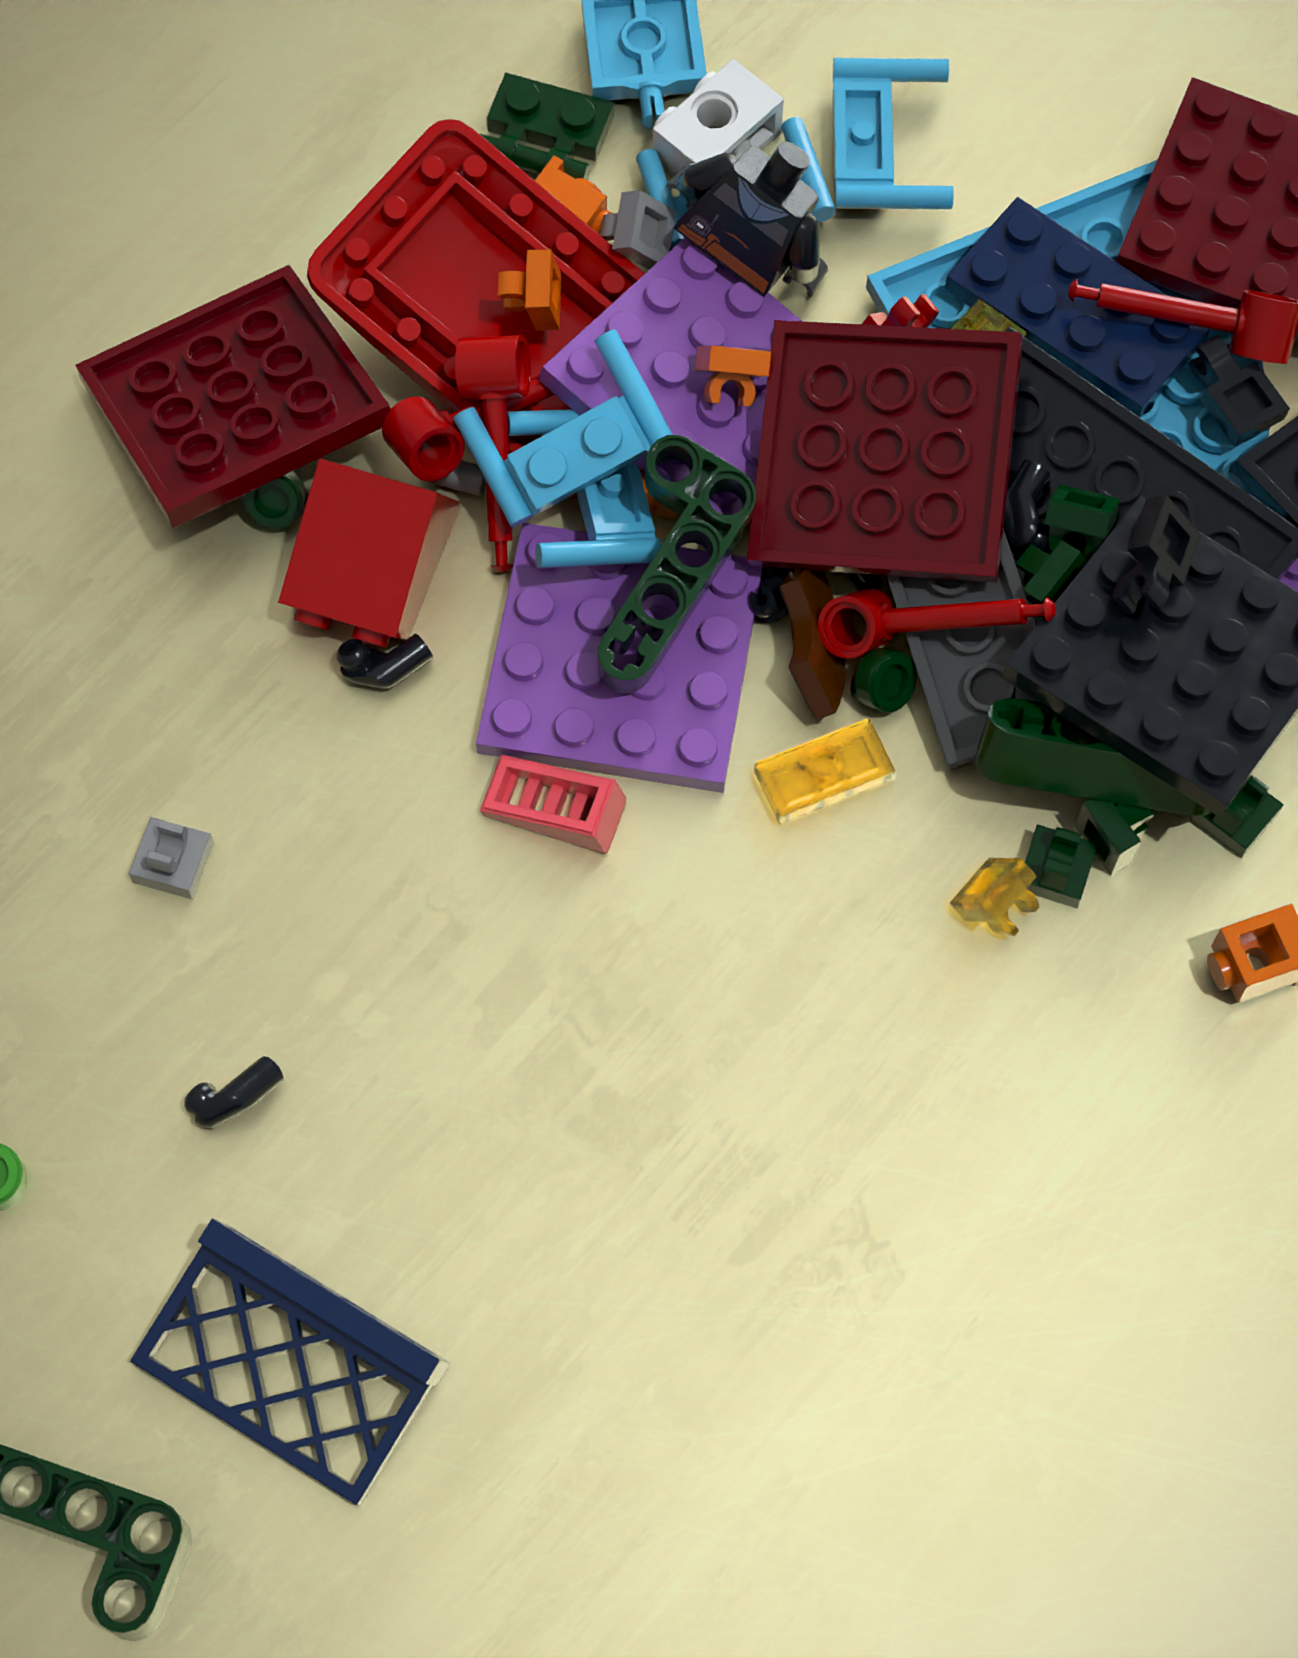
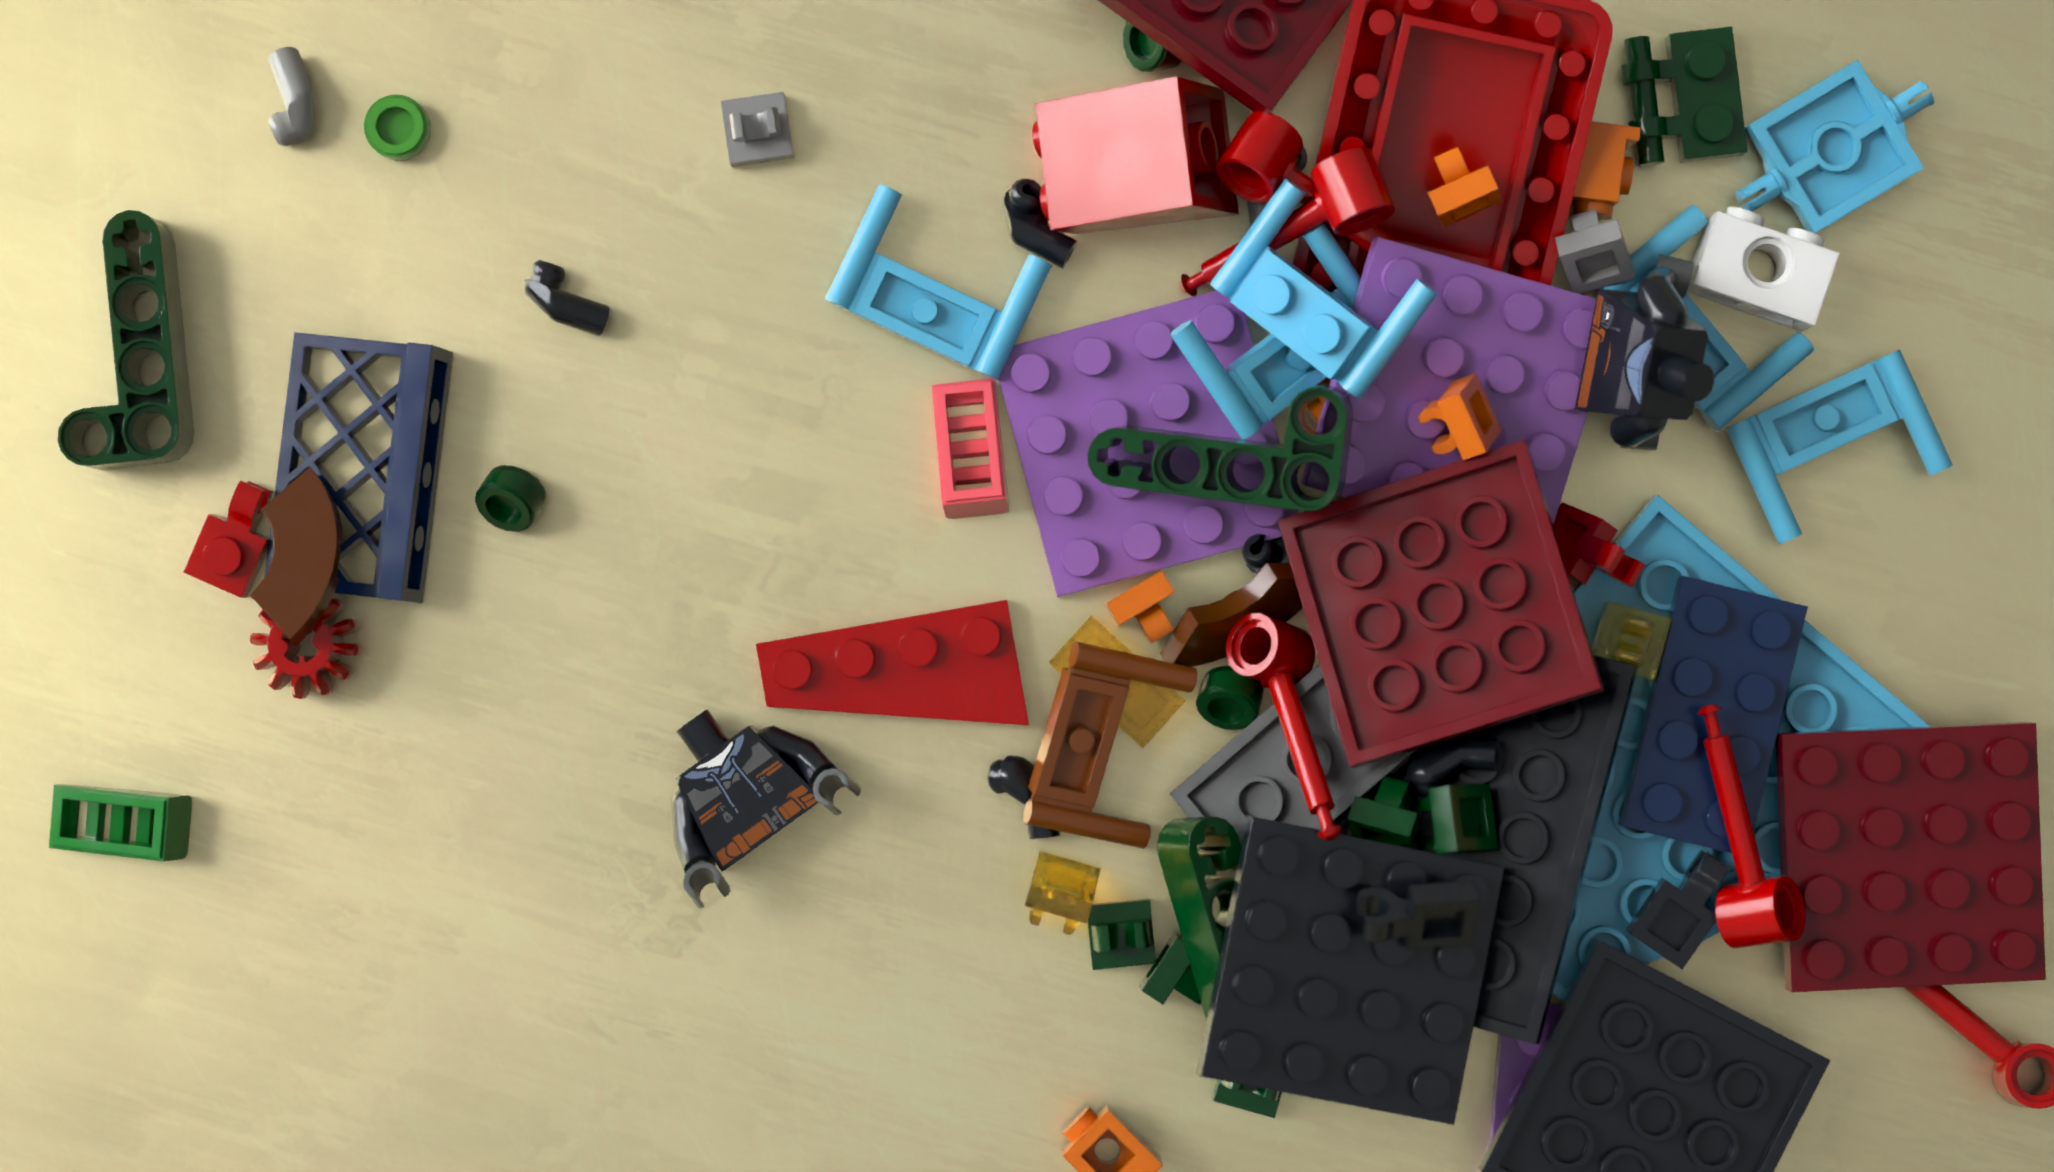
camera: 60 degrees right, 20 degrees up
none -> red plate [183,481,273,598]
none -> reddish brown tile [250,467,344,646]
none -> red gear [250,599,362,699]
none -> dark green tile [475,465,546,532]
none -> torso [671,709,861,908]
none -> red wing [756,600,1029,725]
none -> medium azure plate [825,184,1052,381]
none -> black arm [987,755,1060,839]
none -> dark orange plate [1023,641,1197,849]
none -> orange tile [1105,570,1174,643]

